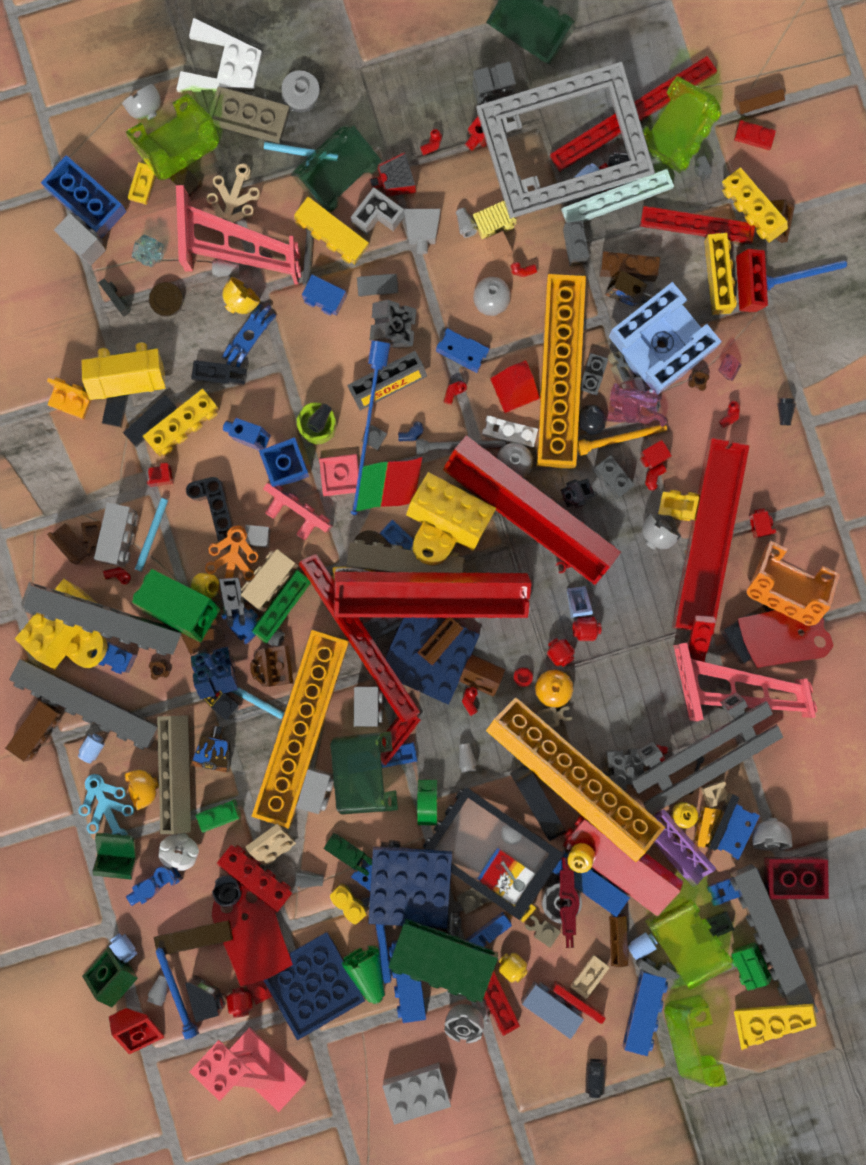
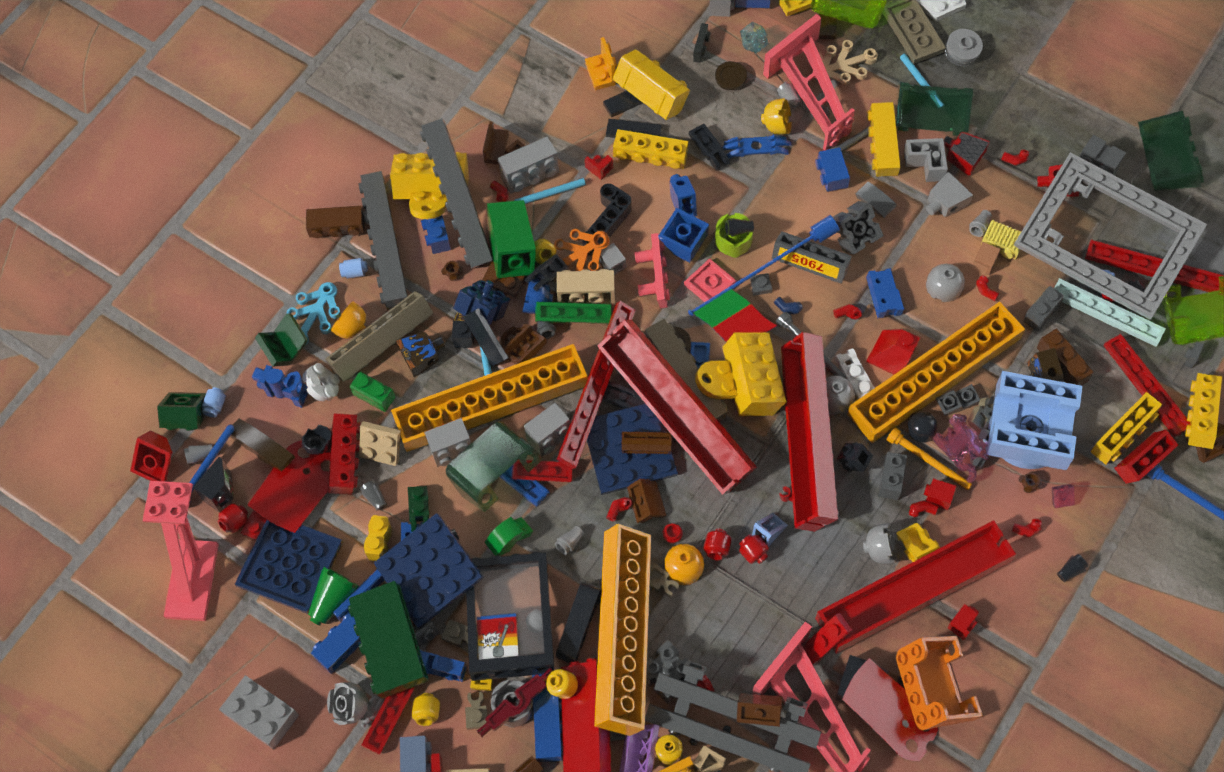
camera: 50 degrees right, 20 degrees down
none -> black tile [463,308,508,366]
none -> reddish brown panel [737,693,783,727]

